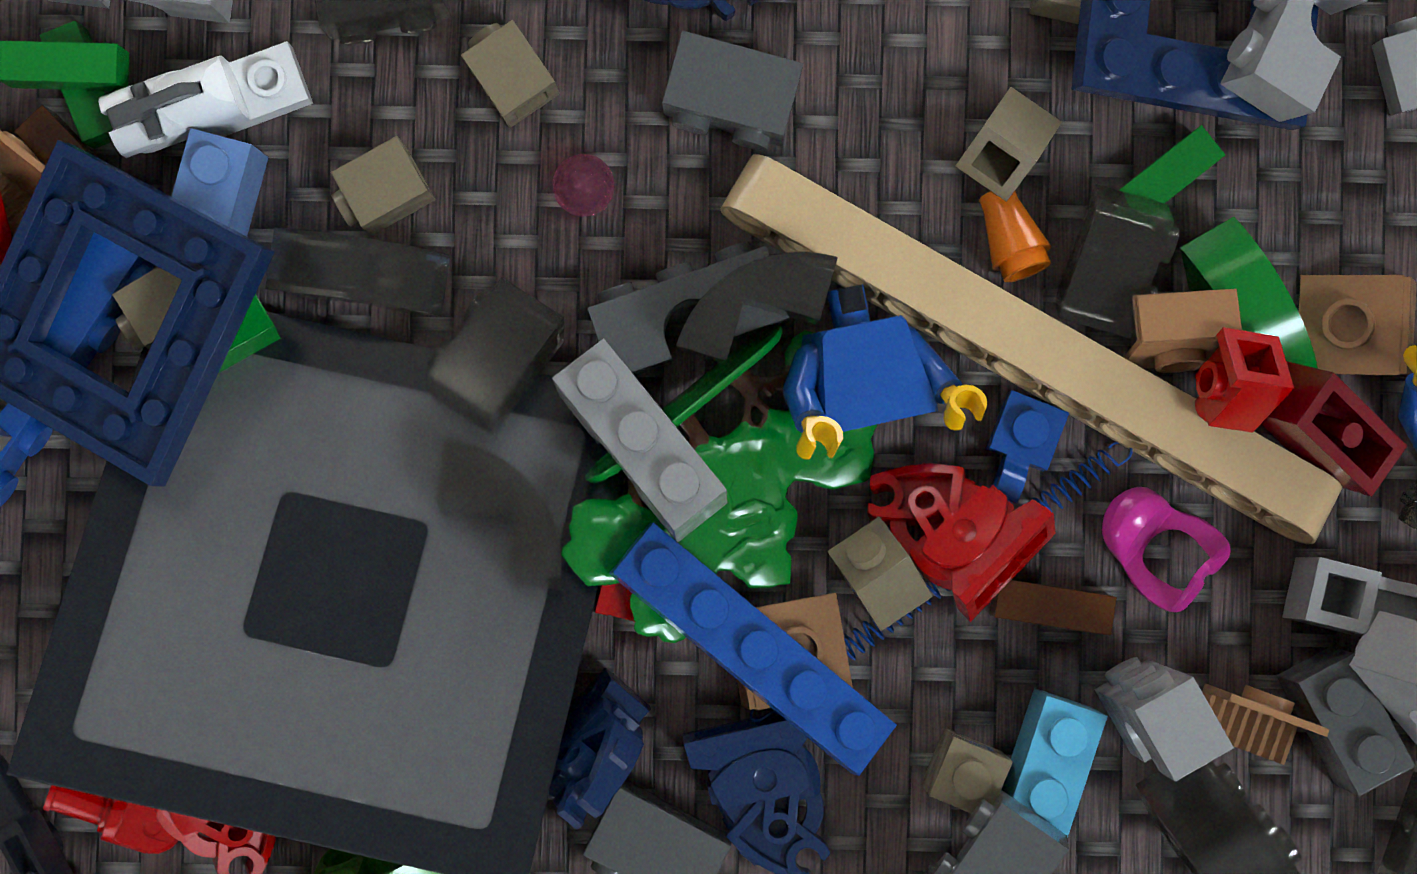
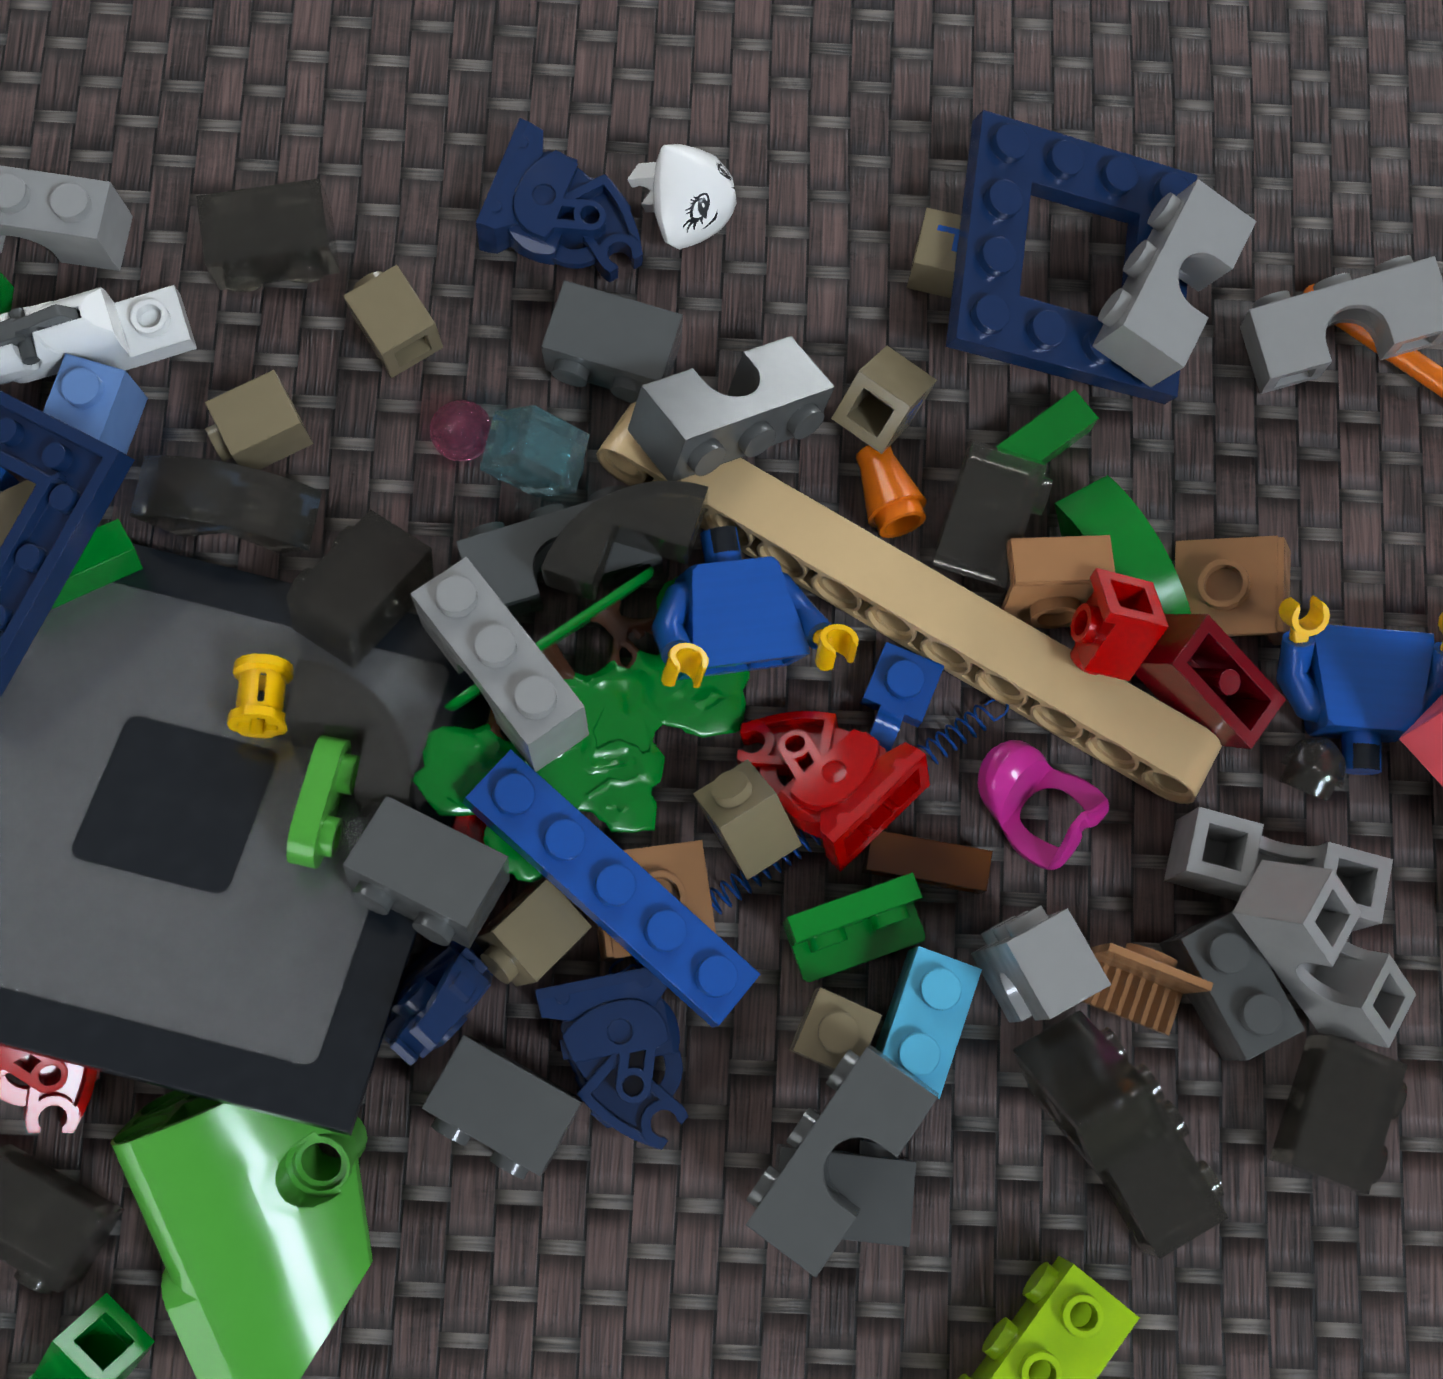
camera: 10 degrees left, 10 degrees down
none -> yellow bush [227,653,294,738]
none -> bright green plate [286,735,361,869]
none -> dark grey brick [343,796,510,949]
none -> dark tan brick [475,878,592,987]
none -> clear light blue brick [480,405,590,497]
none -> dark grey arch [627,336,835,483]
none -> green bracket [782,872,926,983]

